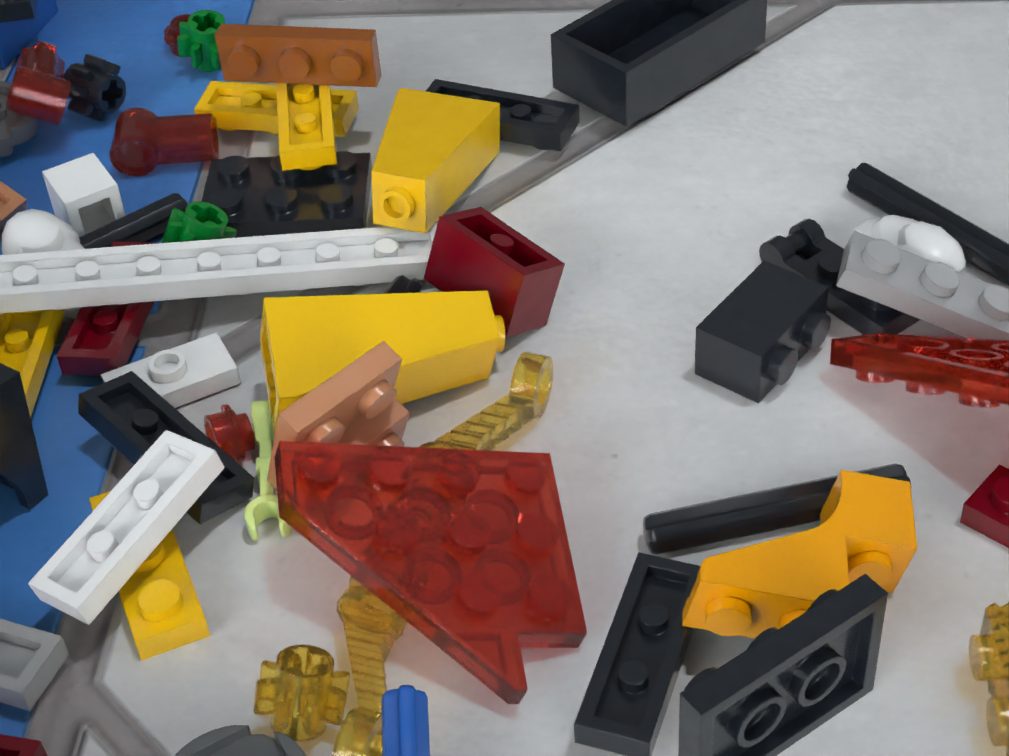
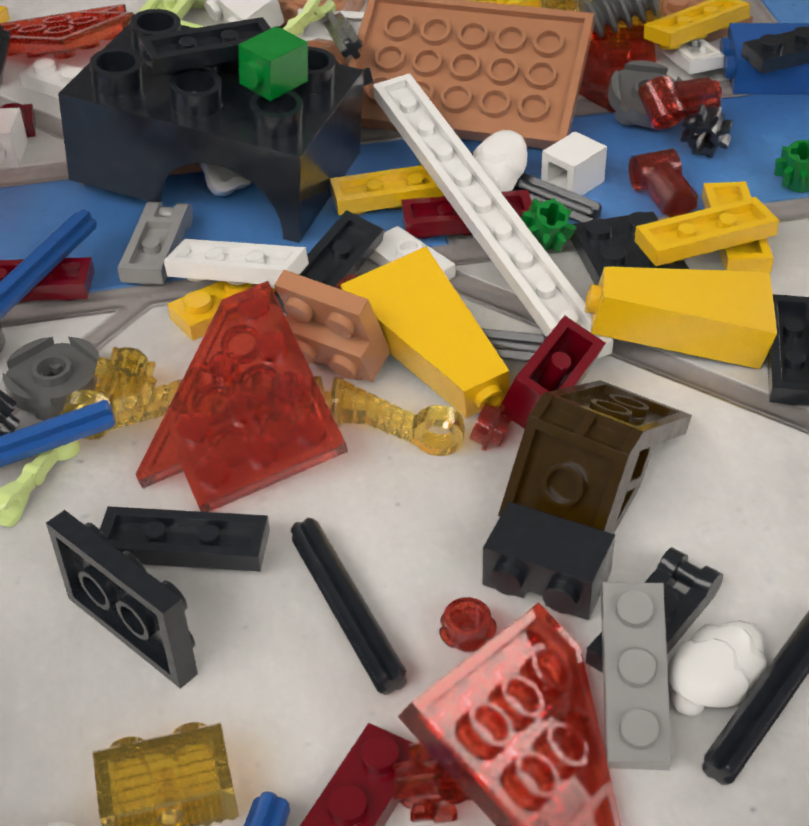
camera: 75 degrees right, 0 degrees up
dark orange plate [215,24,382,87] -> none
light orange arch [682,470,918,638] -> none
none -> clear red plate [439,597,497,653]
none -> clear red plate [469,402,512,451]
none -> dark brown bracket [498,380,692,534]

